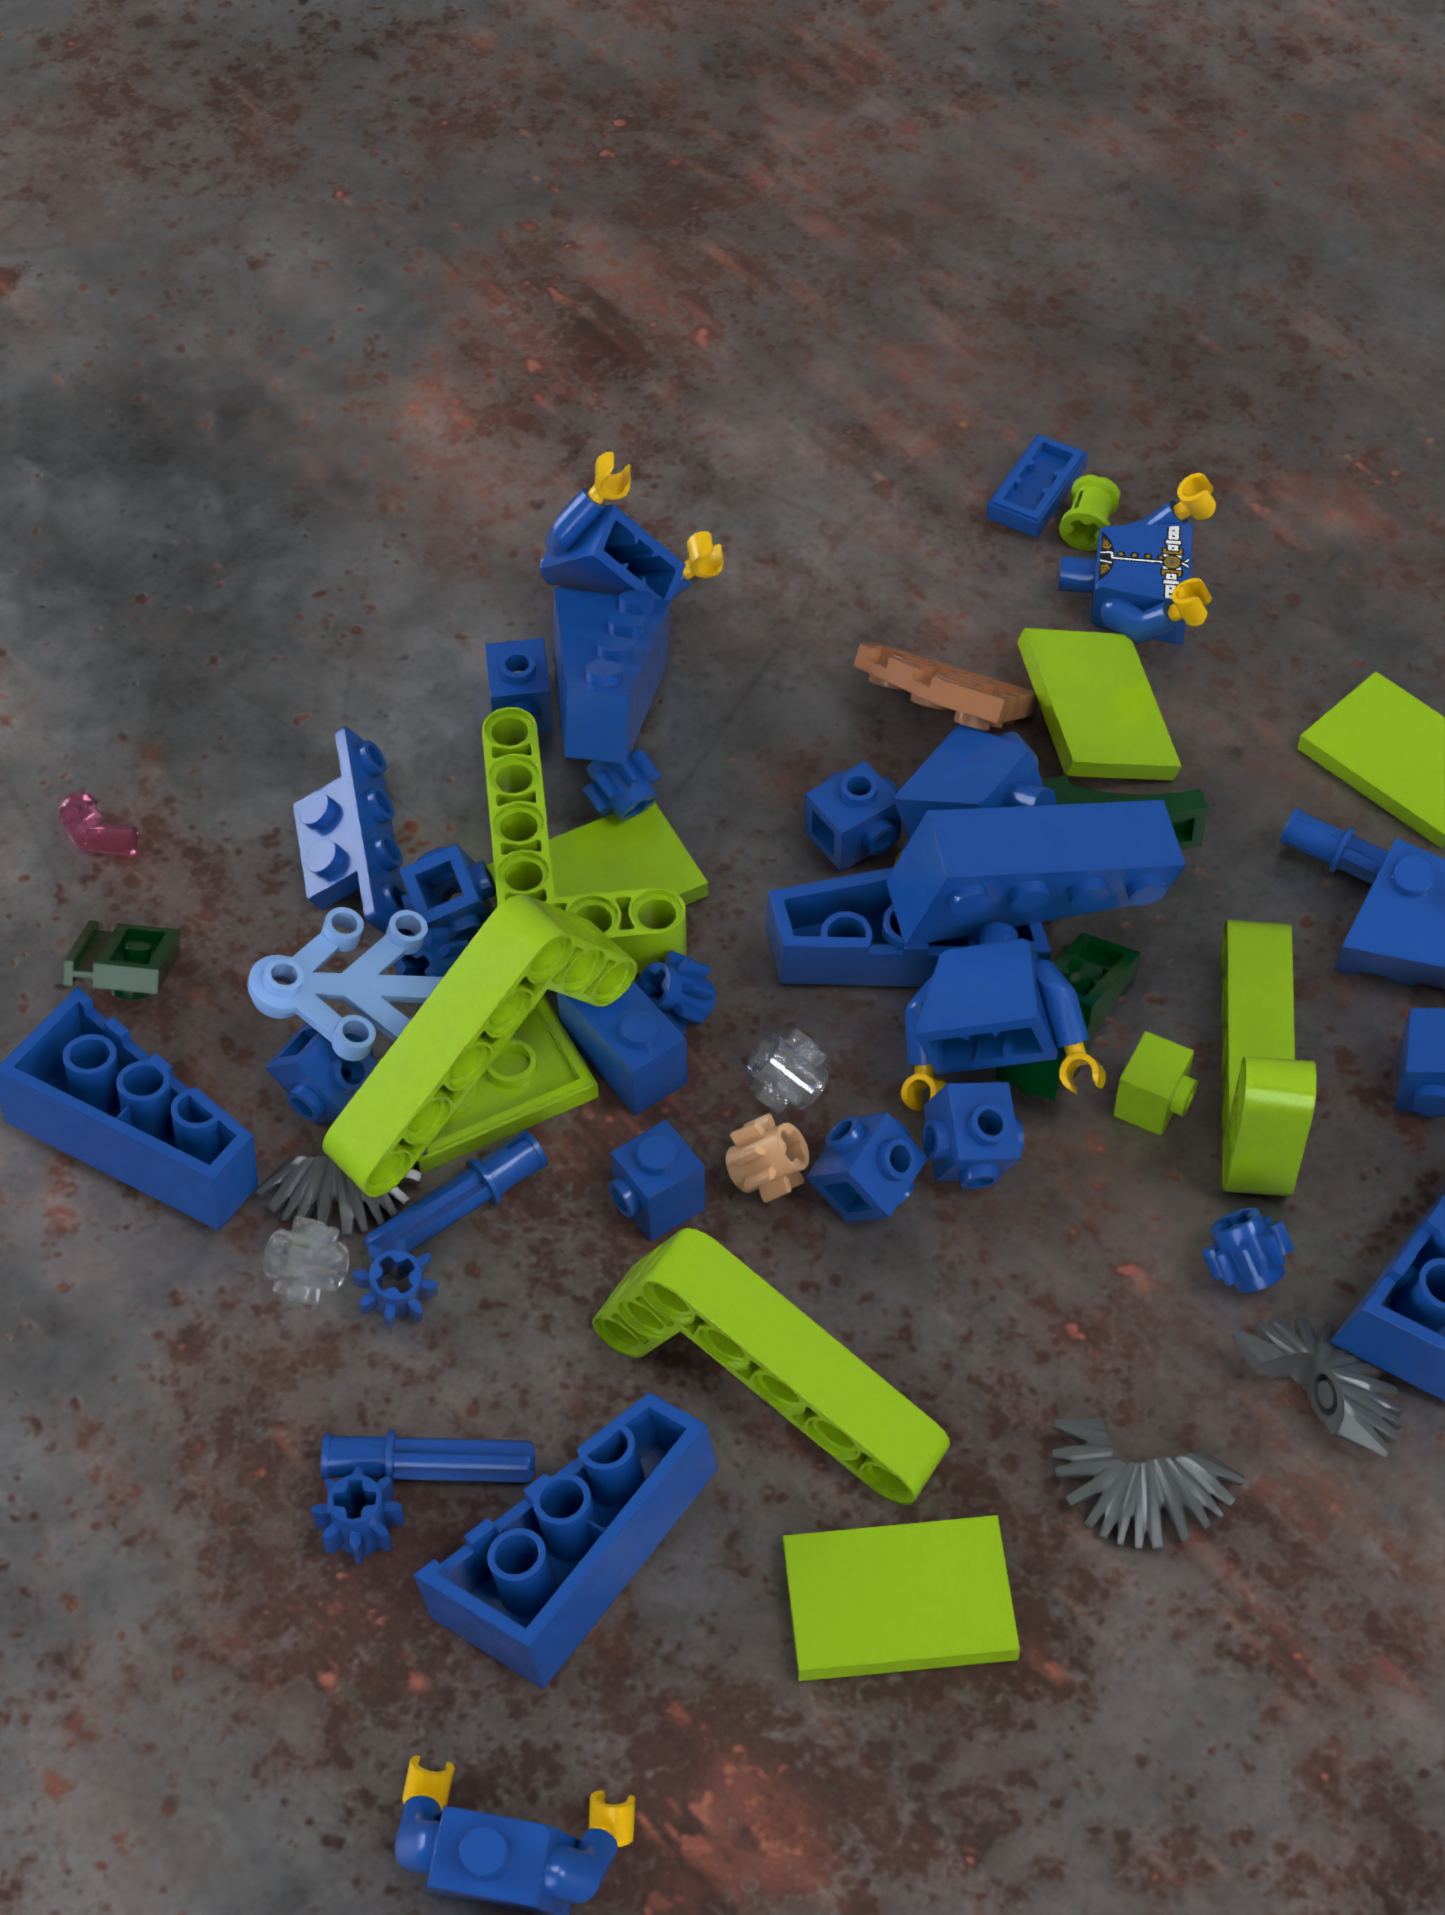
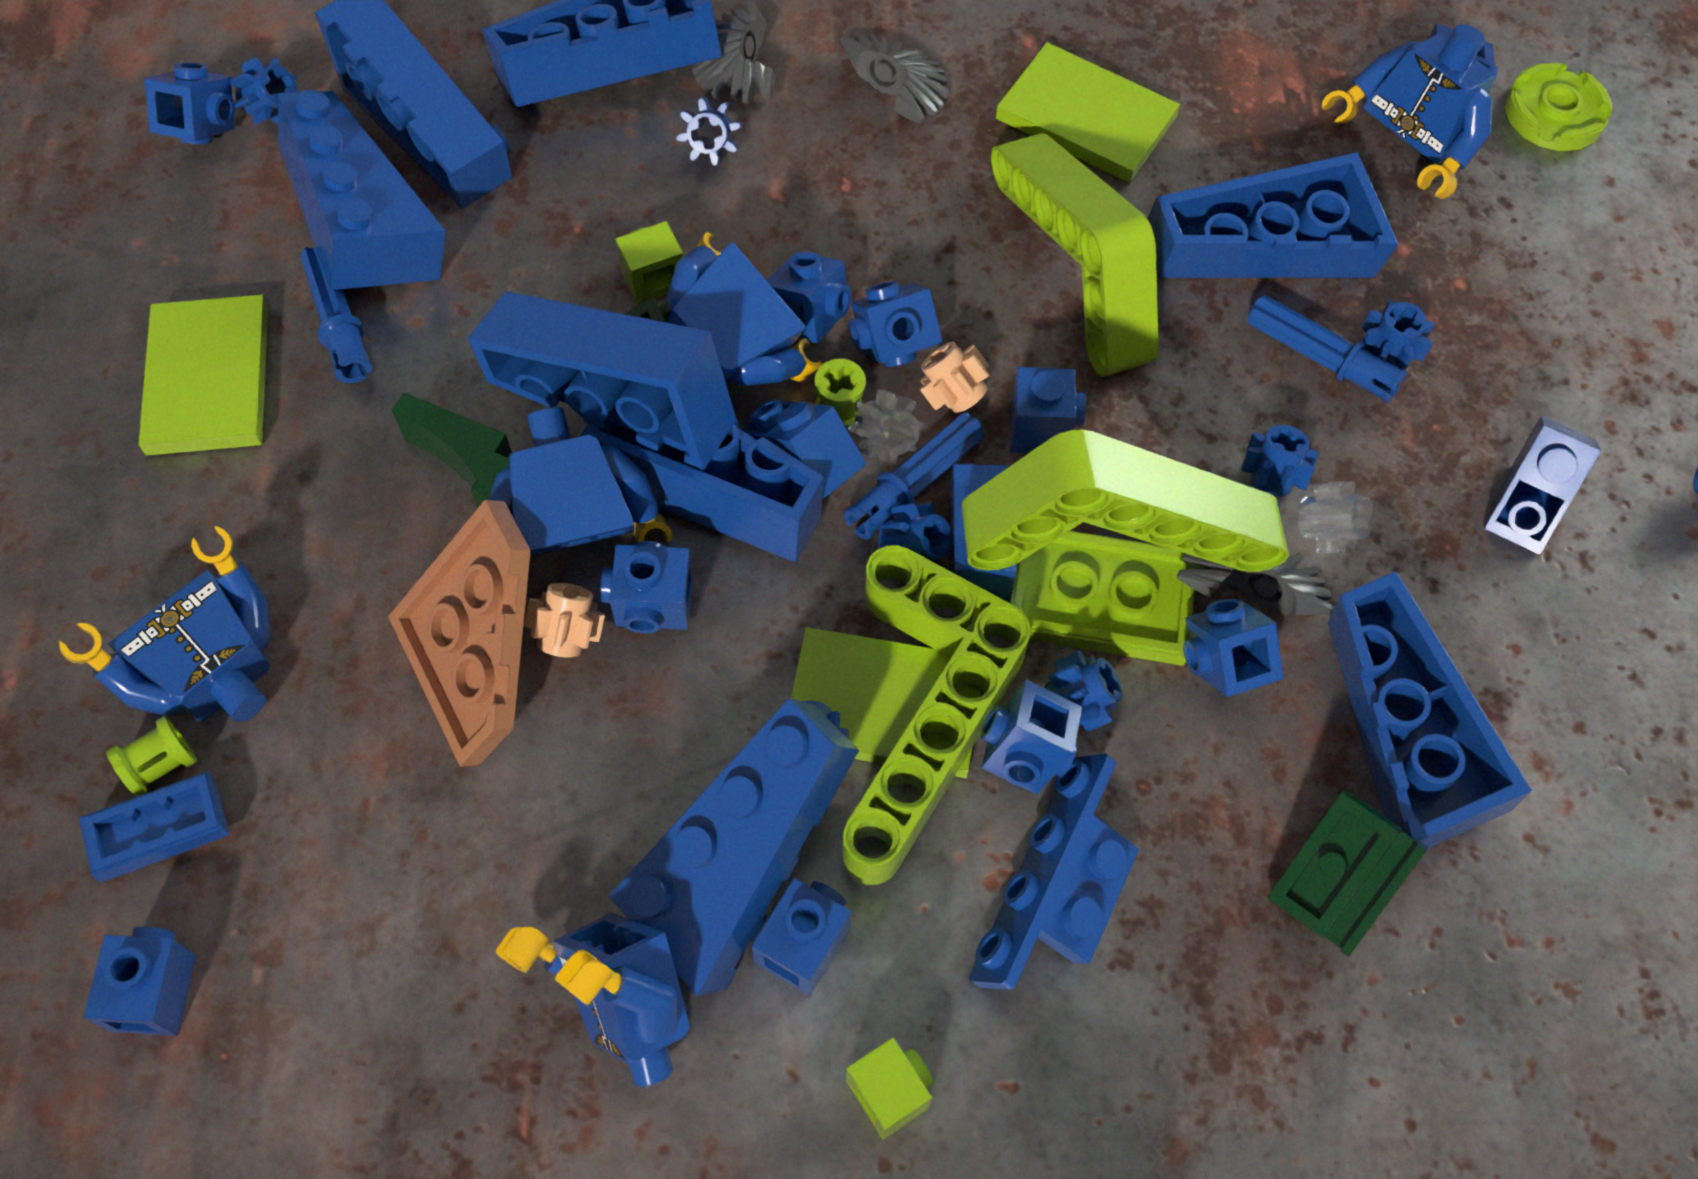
camera: 145 degrees left, 10 degrees up
clear pink arm [58,791,138,857] -> none
light blue plant [247,907,443,1061] -> none
lime tile [1017,628,1182,781] -> none
lime beam [1221,919,1317,1196] -> none
none -> blue brick [83,927,196,1036]
none -> light nougat gear [524,583,605,657]
none -> blue slope [741,399,866,499]
none -> lime bush [815,359,866,430]
none -> blue axle [843,413,985,540]
none -> lime plate [845,1037,934,1140]
none -> slope [1484,415,1601,554]

